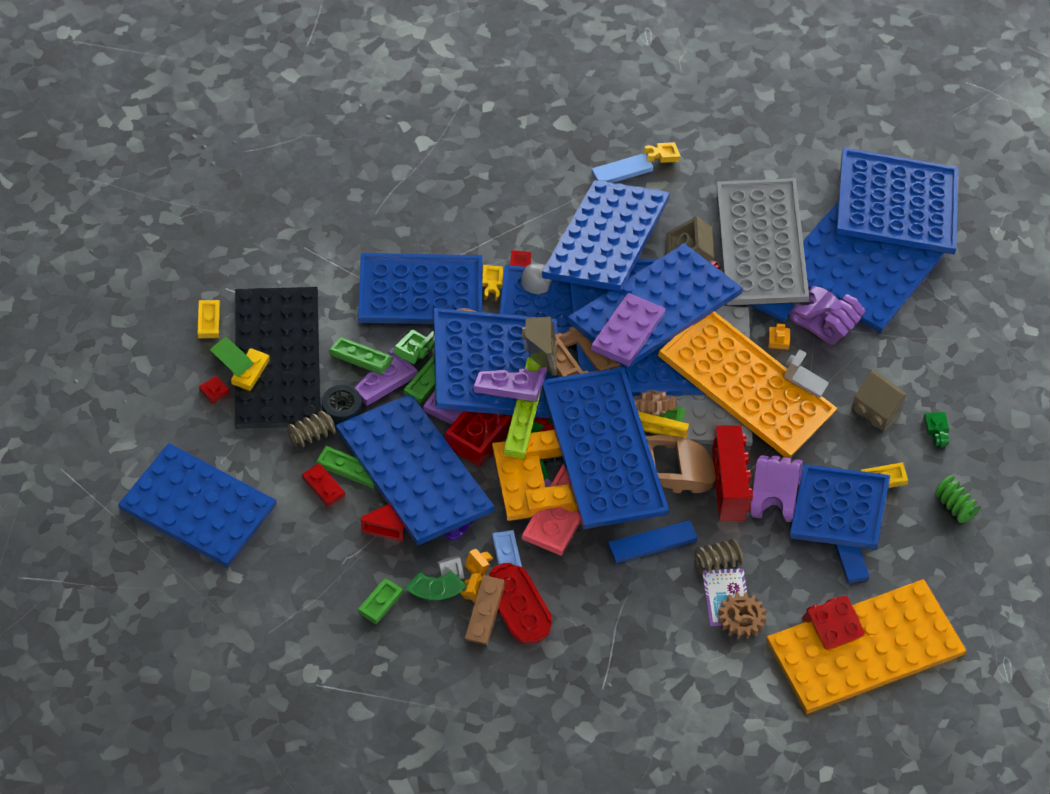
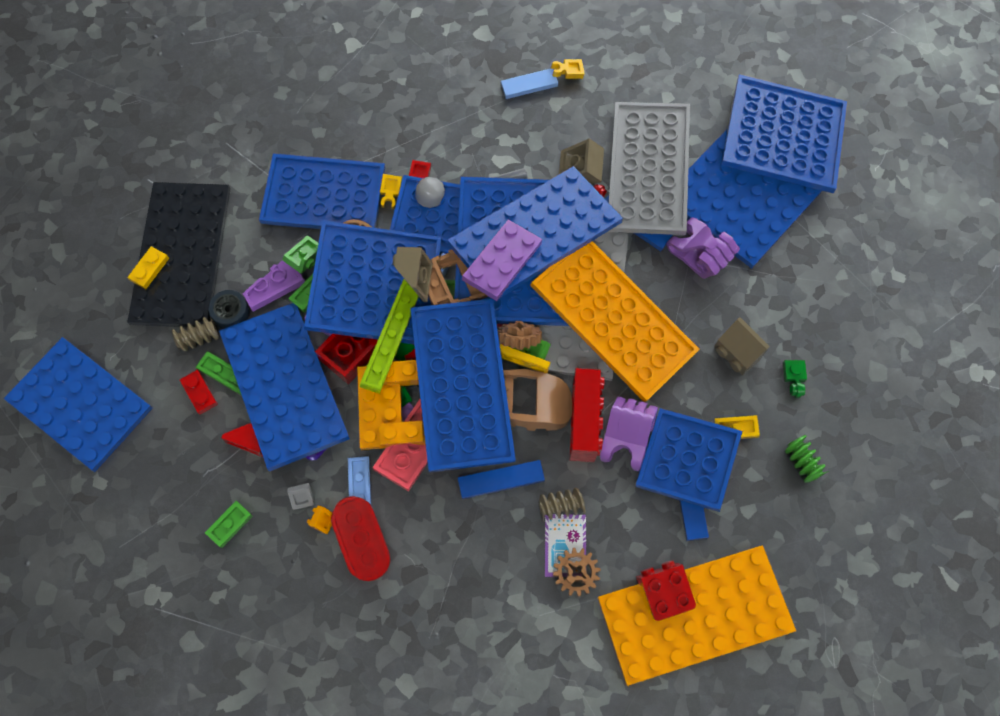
camera: 10 degrees right, 15 degrees up
yellow plate [197,300,220,338] -> none
red plate [199,376,229,404] -> none
bright green tile [210,336,254,377] -> none
bright green tile [329,337,393,375] -> none
green tile [405,571,467,600] -> none
light orange tile [464,549,493,577] -> none
medium nougat plate [465,575,506,646] -> none
medium lavender wing [474,367,547,402] -> none
plate [542,180,670,292] -> none
light orange tile [768,324,790,350] -> none
light grey bracket [784,349,829,398] -> none

